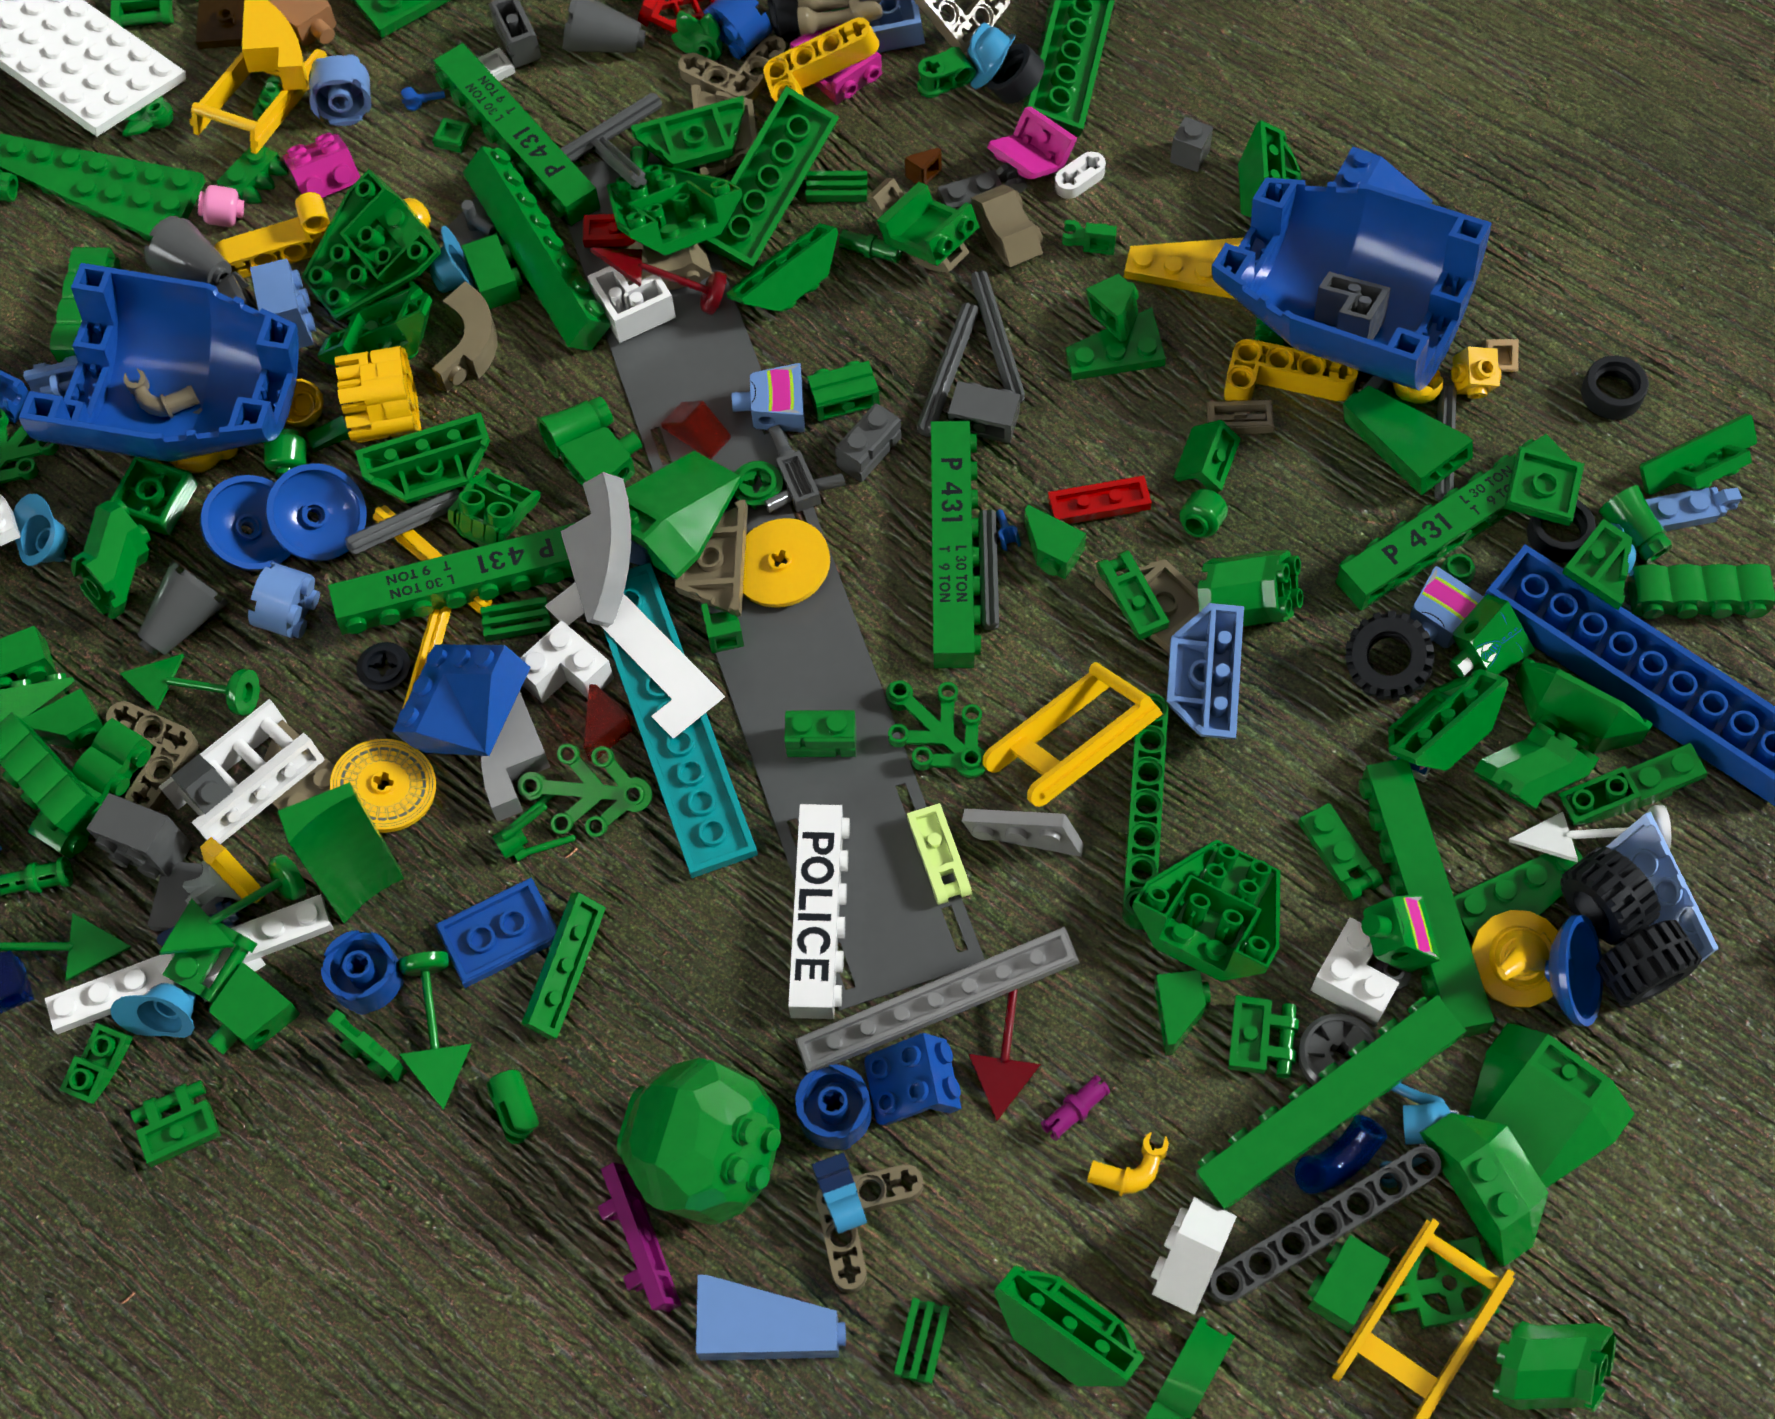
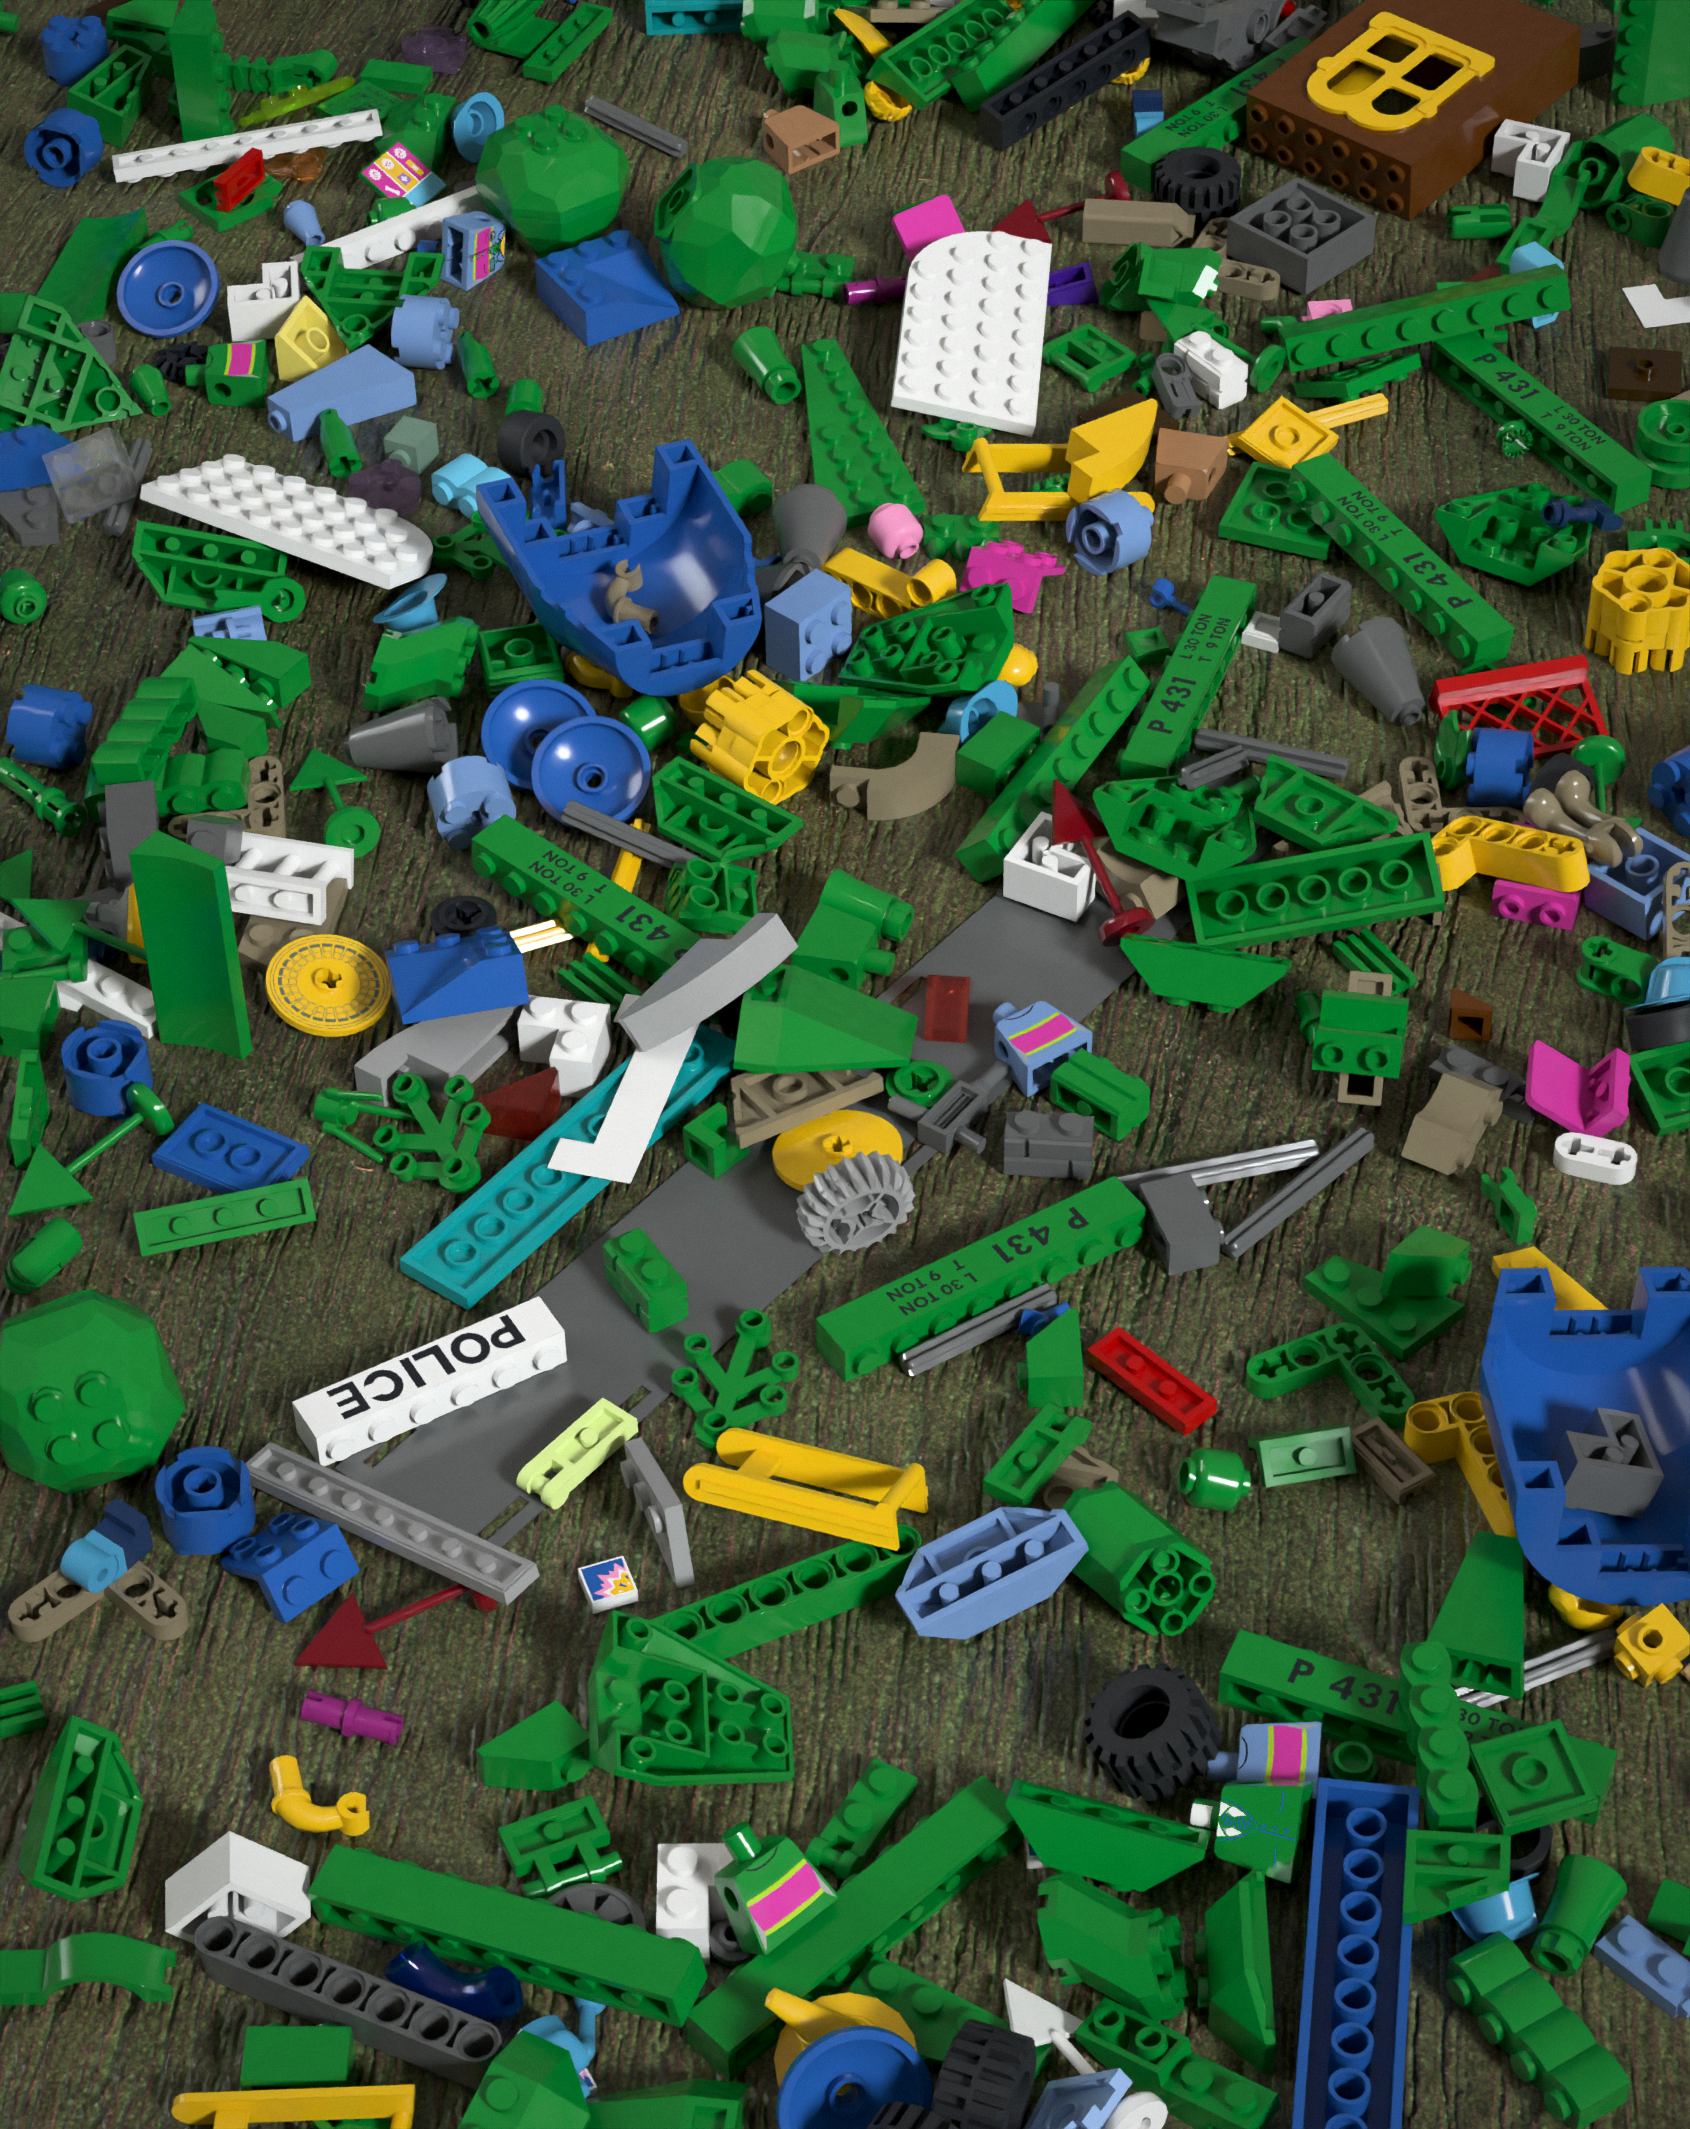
camera: 55 degrees right, 20 degrees down
none -> tile [578,1556,638,1614]
none -> light grey gear [796,1151,915,1255]
none -> green beam [1245,1322,1414,1429]
none -> green brick [1398,1641,1479,1833]

